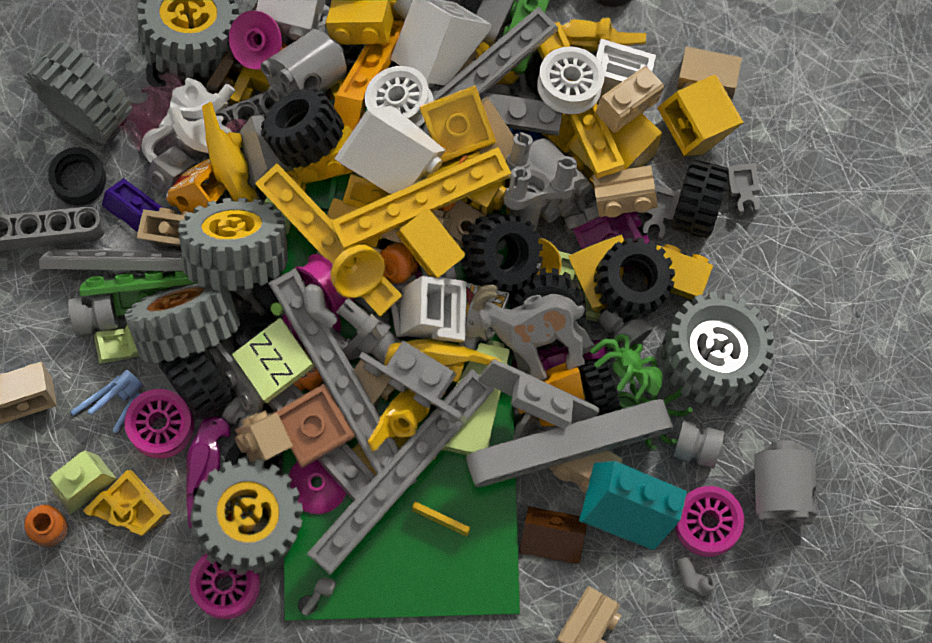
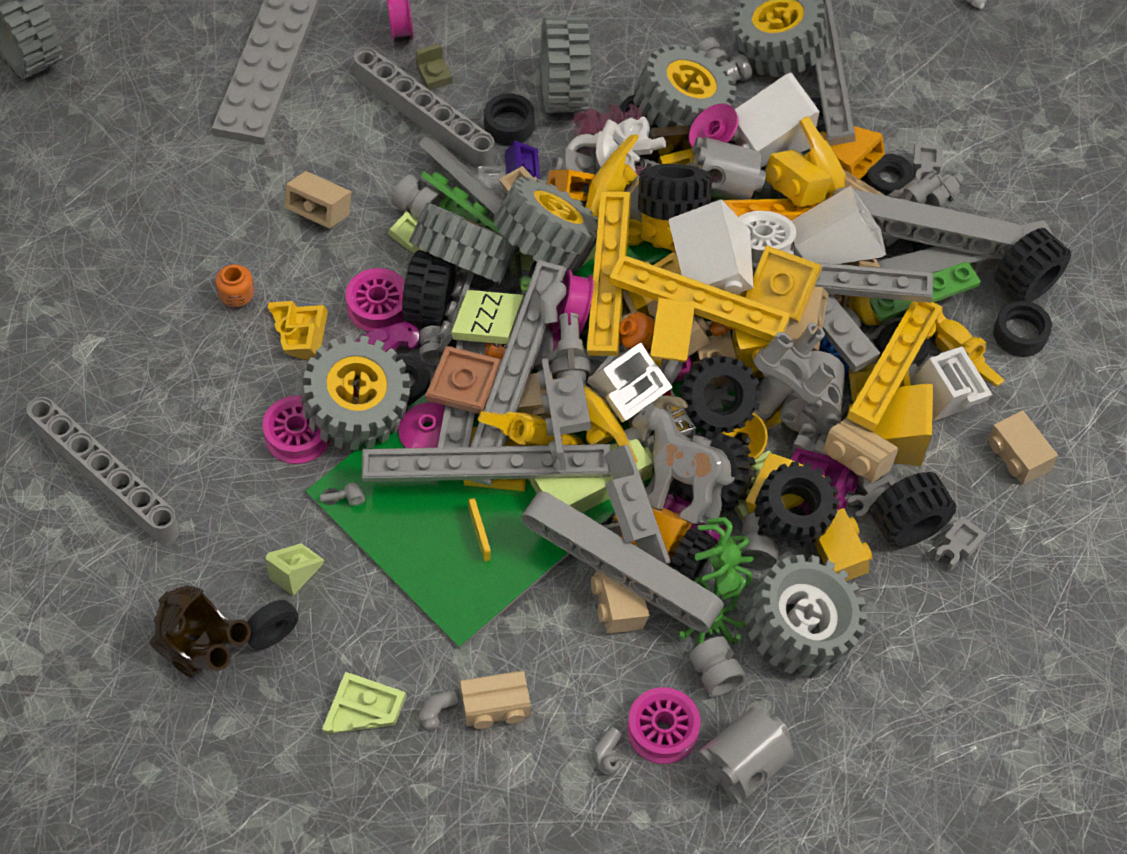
camera: 45 degrees right, 15 degrees down
yellowish green torso [49,451,117,514] -> none
light blue plant [70,370,143,433] -> none
tan brick [235,411,293,462] -> none
yellow piece [330,245,385,298] -> none
reddish brown panel [520,506,587,564] -> none
white wheel [537,47,604,114] -> none
teal slope [579,461,687,550] -> none
tan brick [596,66,664,133] -> none
yellow slope [657,75,744,156] -> none

